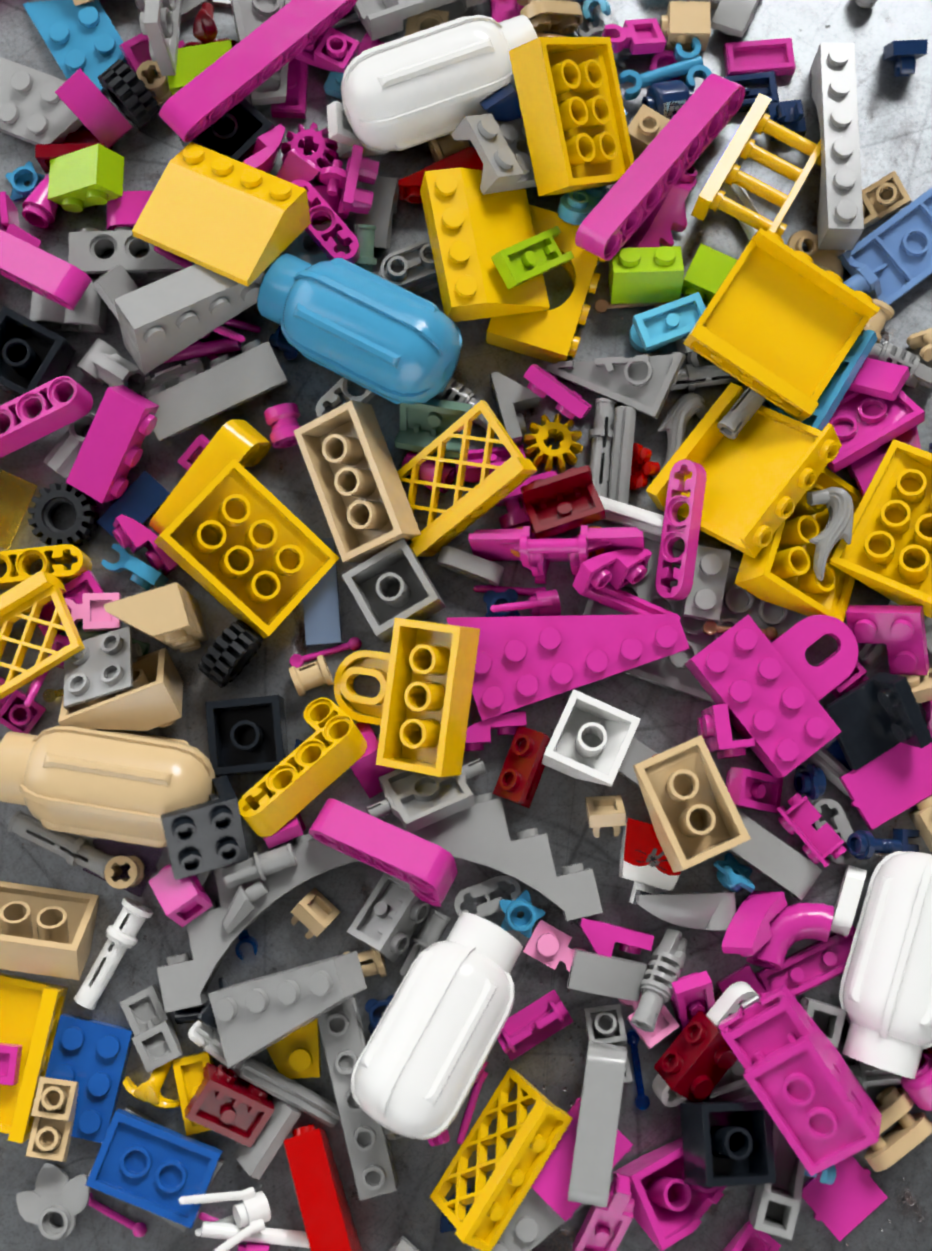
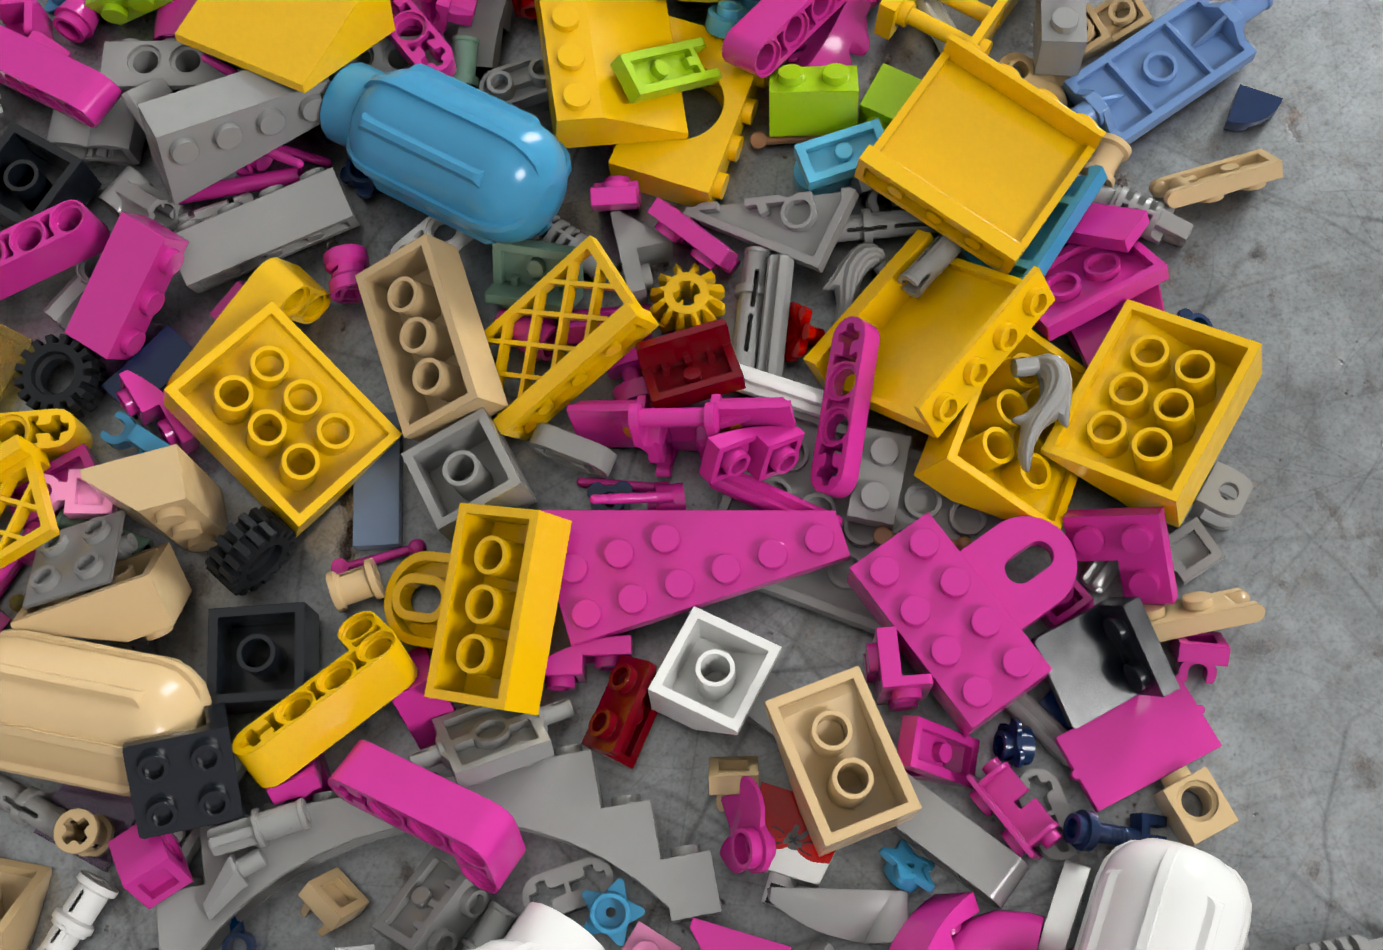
camera: 10 degrees right, 10 degrees down
none -> dark pink slope [590,175,641,212]
none -> dark pink plate [720,776,776,874]

